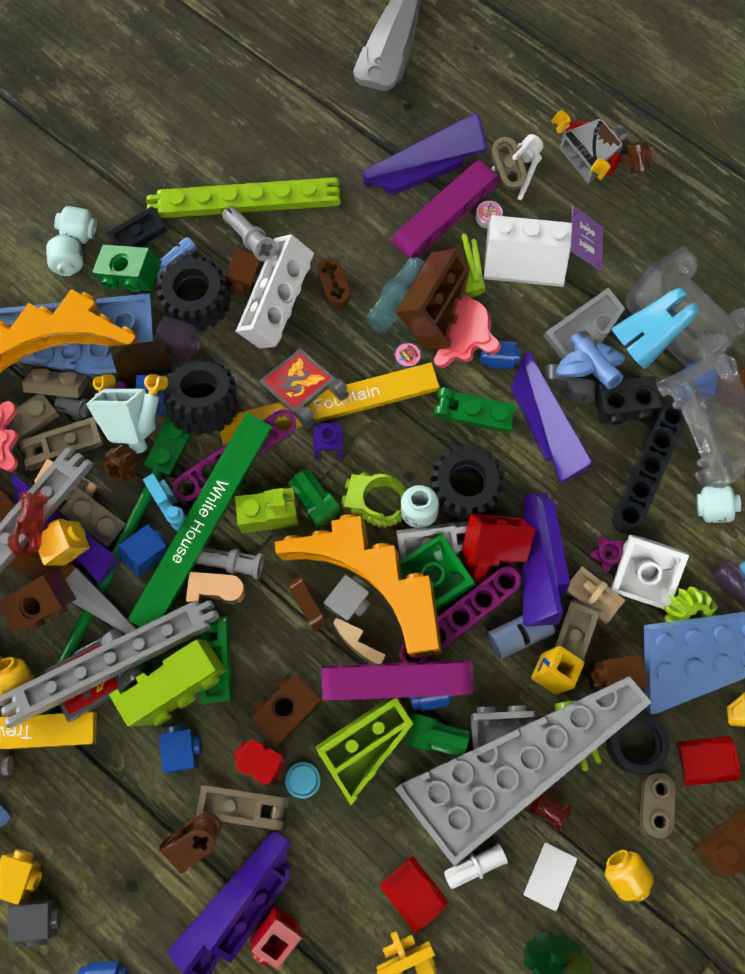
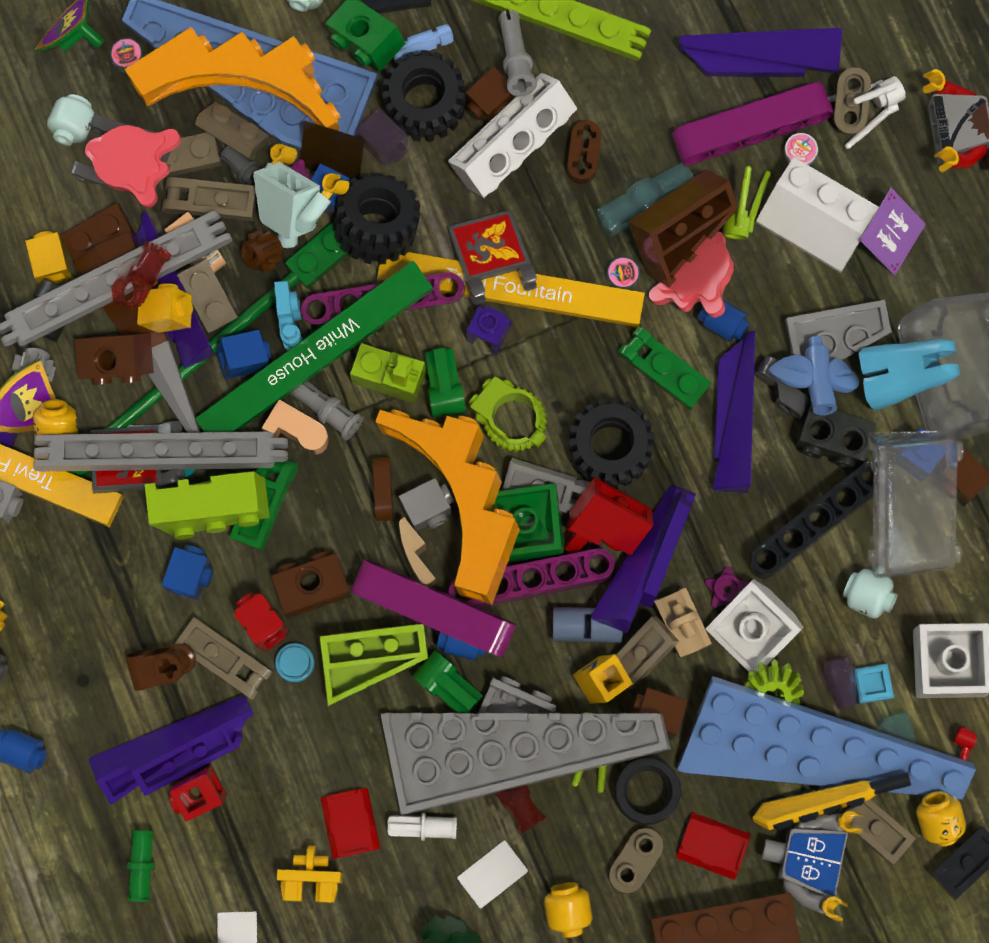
camera: 30 degrees right, 5 degrees up
light aqua head [401,485,439,528] -> none

